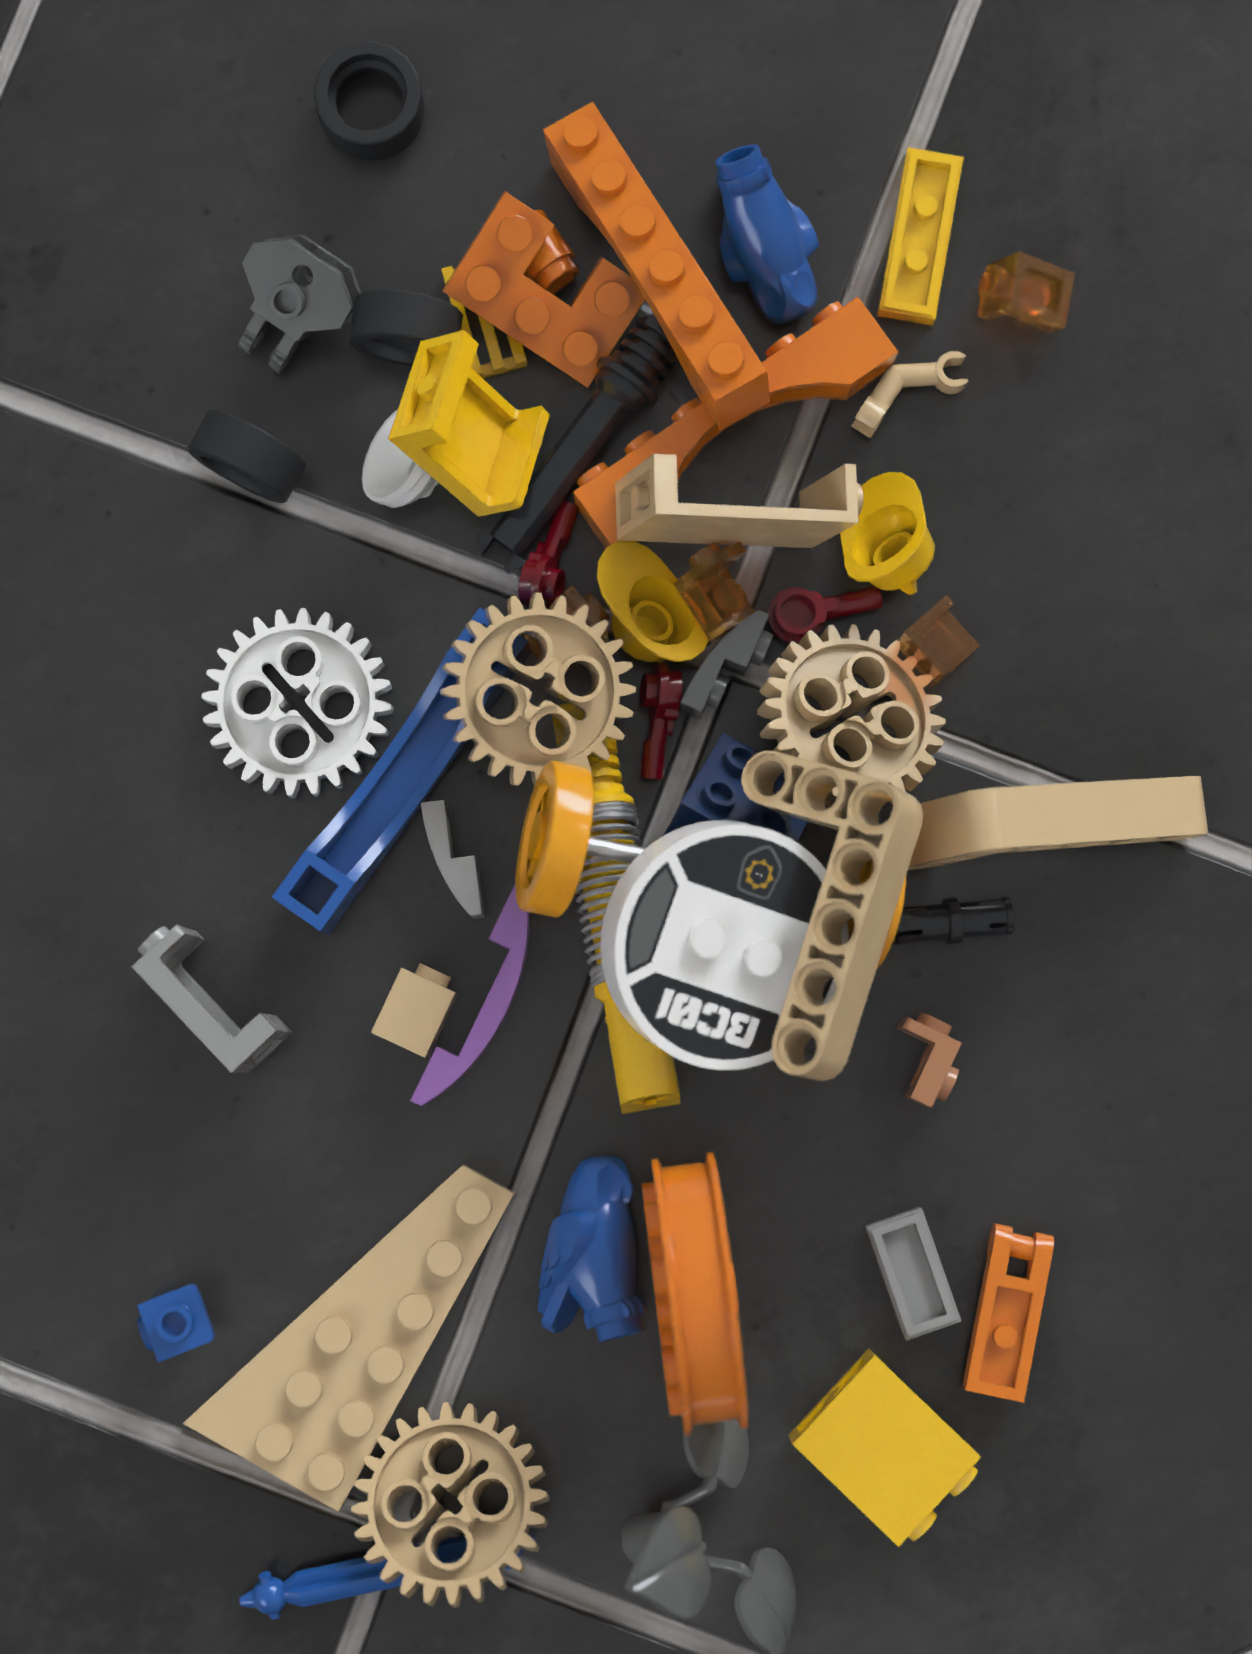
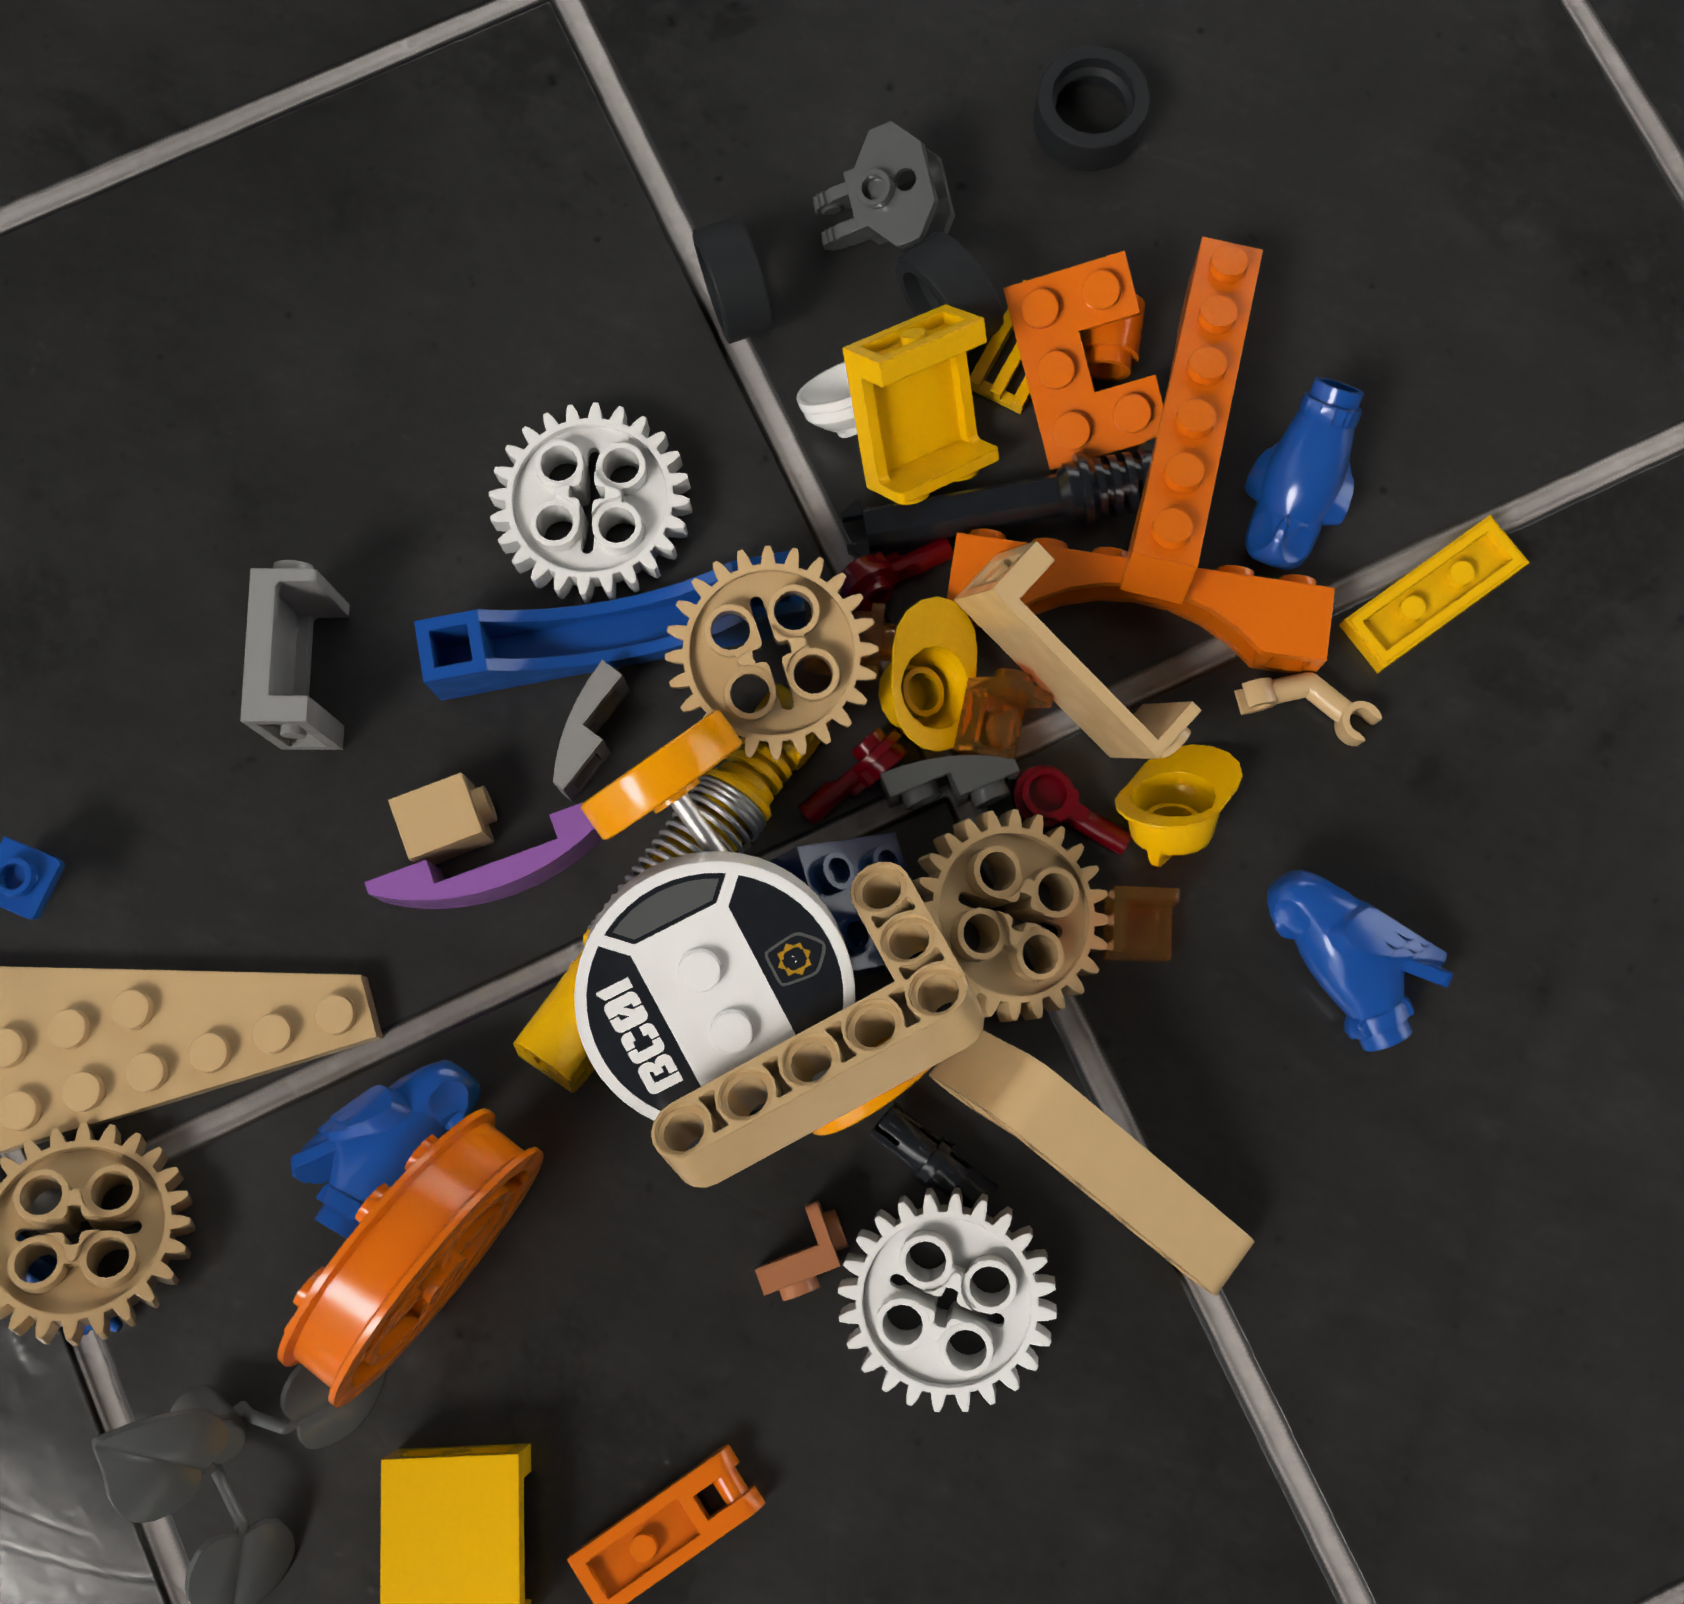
camera: 50 degrees right, 5 degrees down
light grey tile [864,1207,961,1341] -> none
clear orange bracket [978,251,1075,332] -> none
none -> white gear [838,1187,1057,1412]
none -> blue animal [1267,870,1454,1052]

